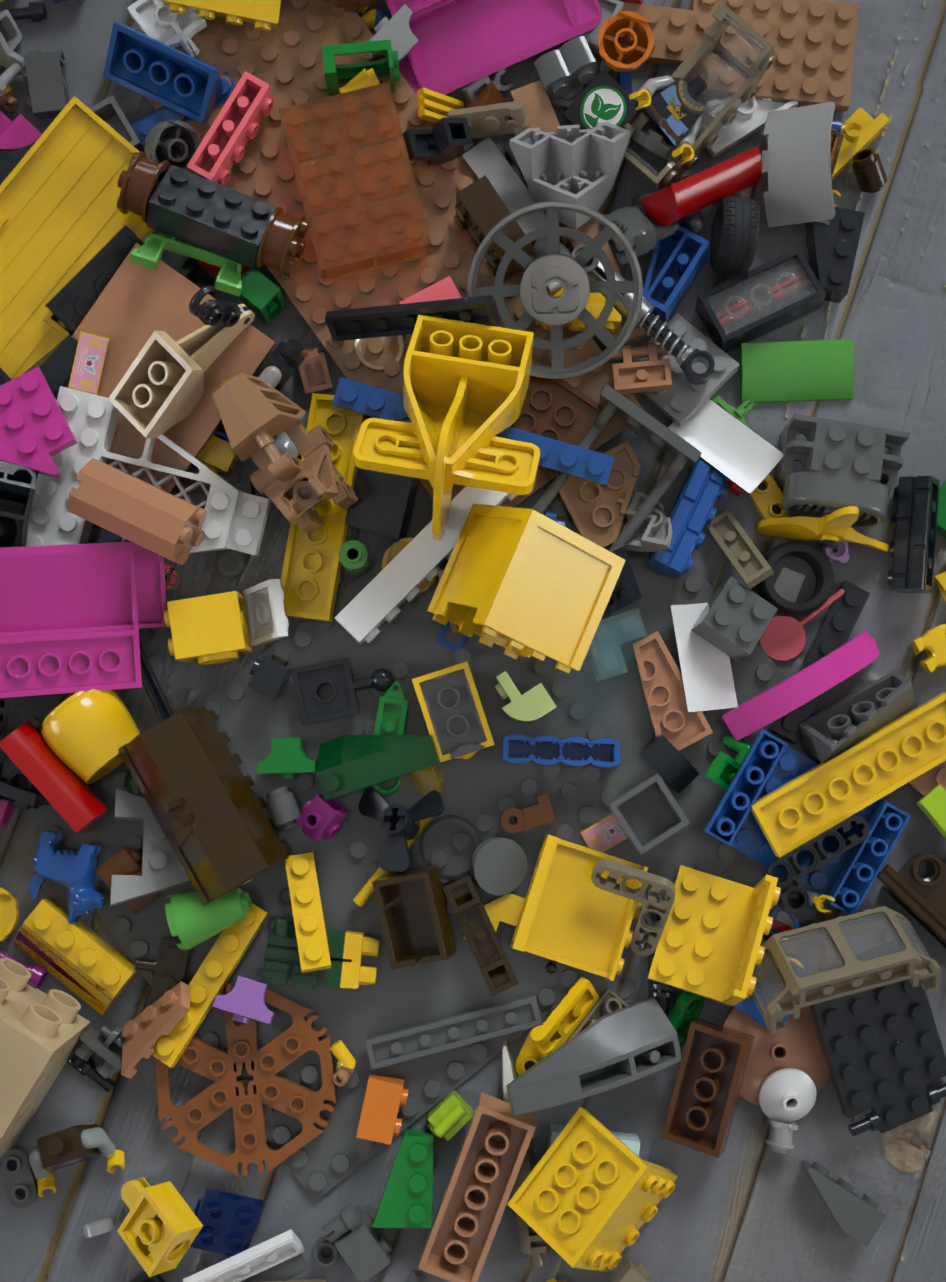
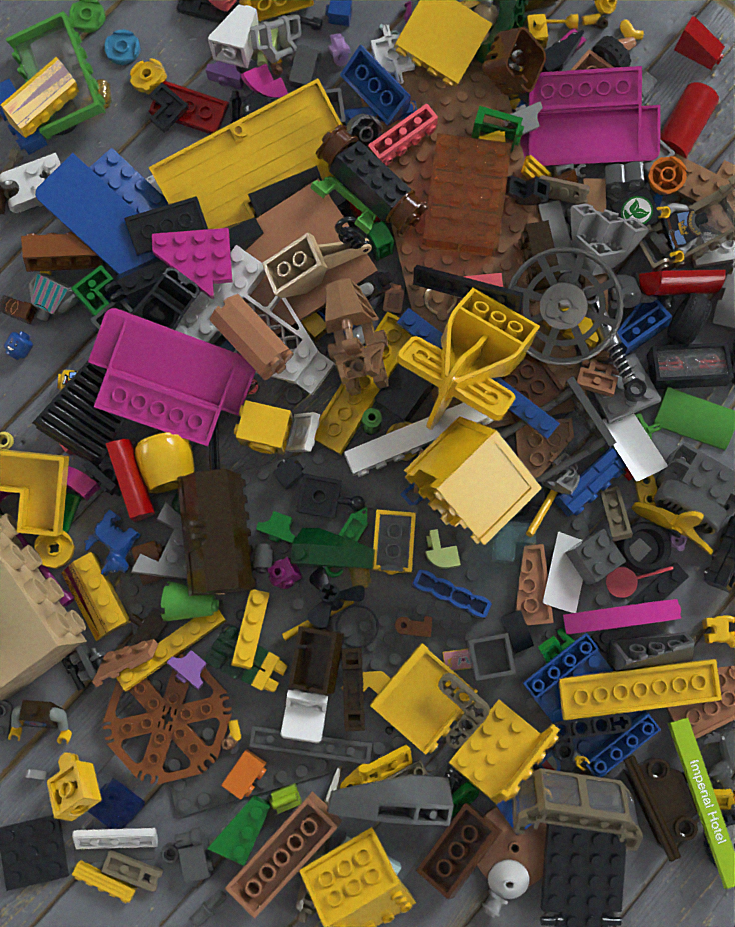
camera: 25 degrees right, 5 degrees down
bright pink tile [68,331,109,395] -> none
dark grey tile [470,837,527,896] -> none
none -> white bracket [281,689,328,743]
none -> lavender hips [328,33,351,66]
none -> yellow bar [526,490,558,537]

